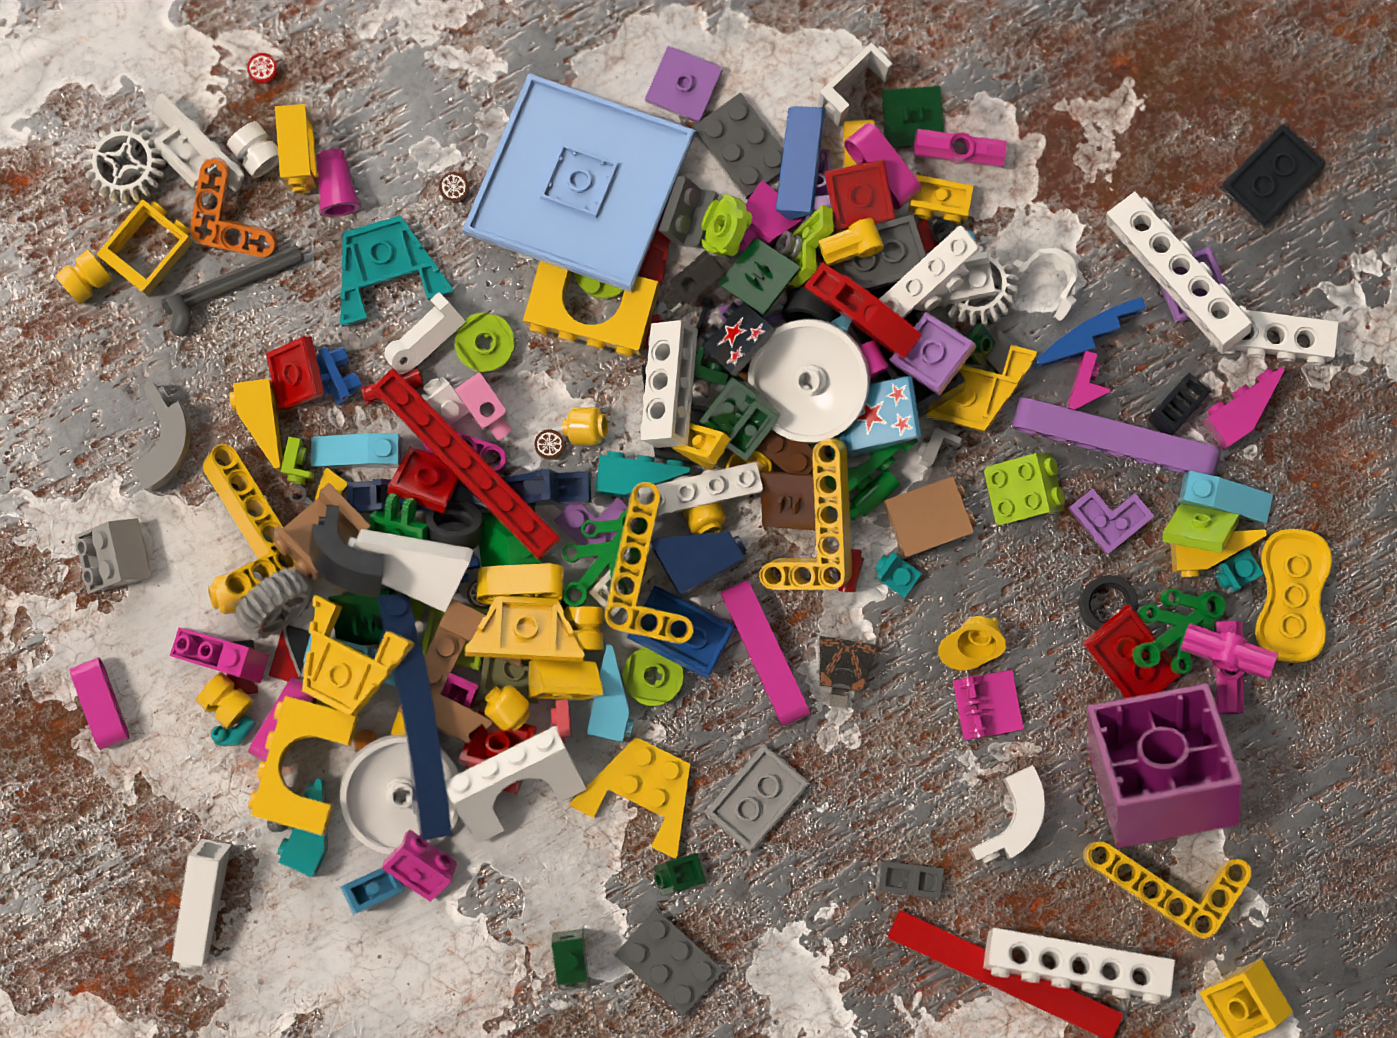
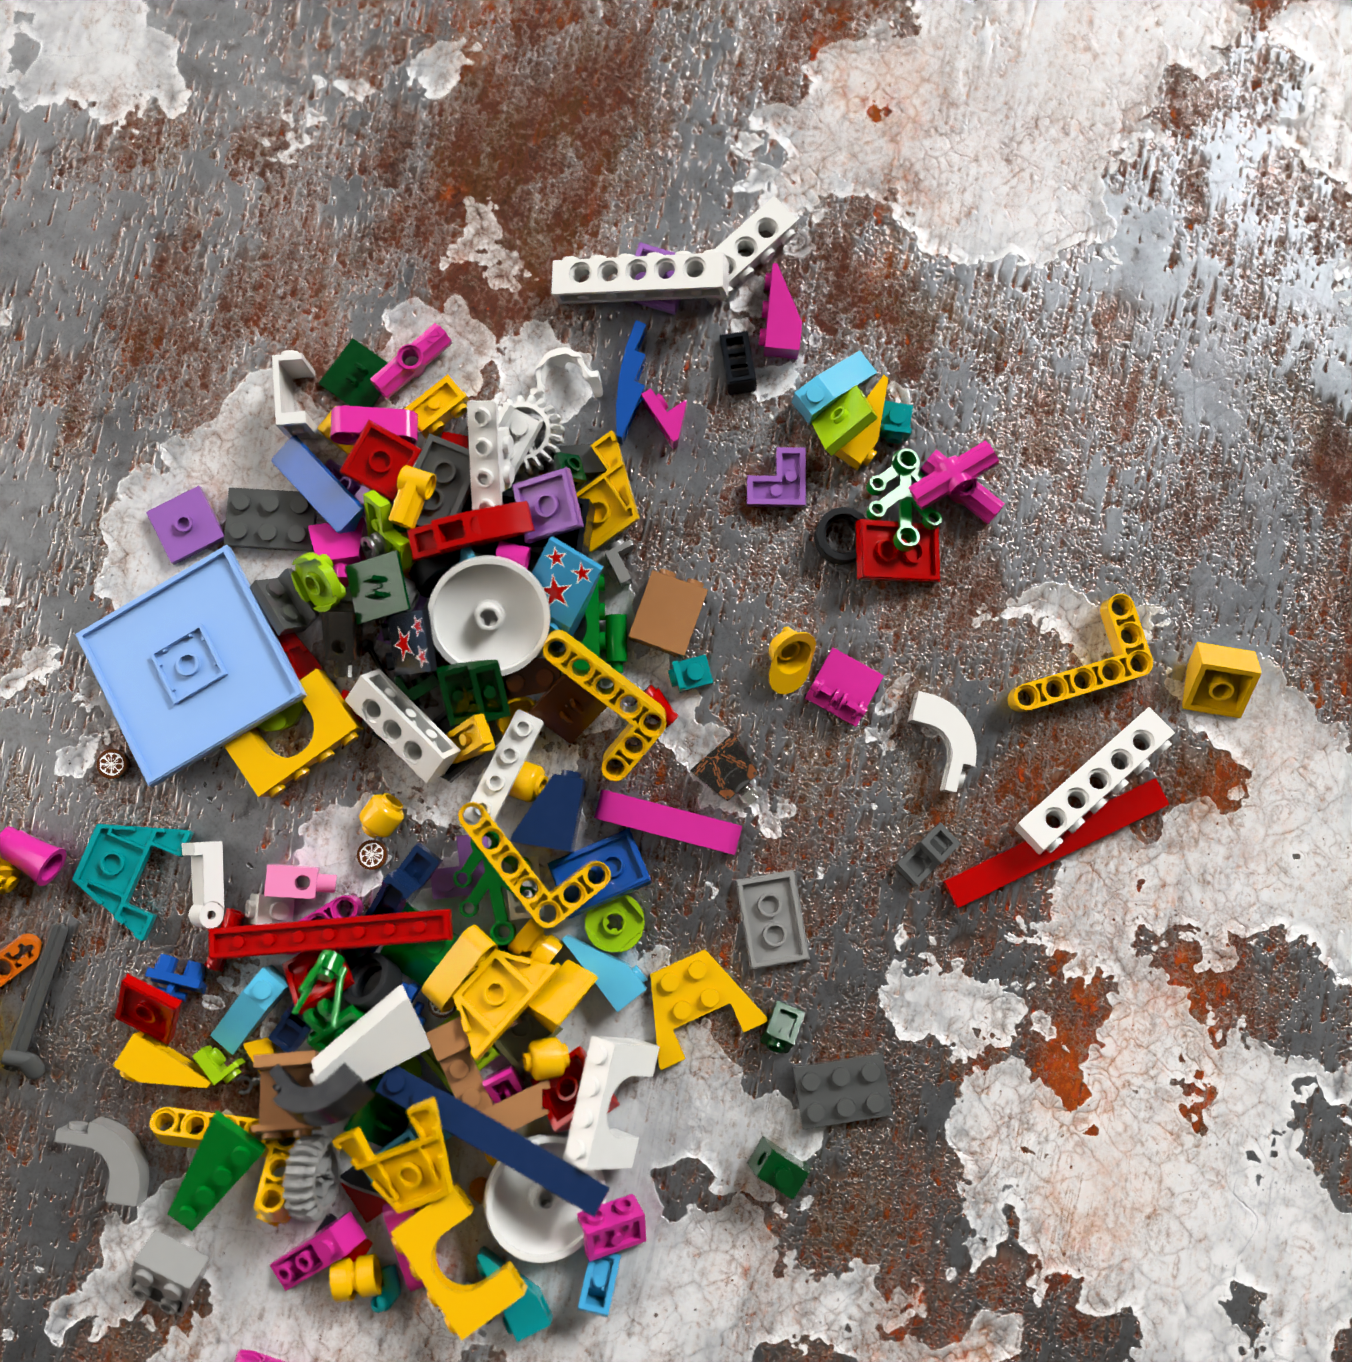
camera: 55 degrees left, 0 degrees up
lime plate [455,313,515,374] -> none
coral bracket [540,700,572,744] -> none
teal slope [595,451,690,498] -> none
black hinge [931,219,955,244] -> none
lime bracket [984,453,1065,525] -> none
medium lavender beam [1012,398,1221,476] -> none
magenta brick [1087,683,1242,848] -> none
black tile [1219,123,1325,228] -> none
yellow plate [1255,529,1332,663] -> none
none -> green wing [167,1110,267,1231]
none -> green plant [292,950,348,1029]

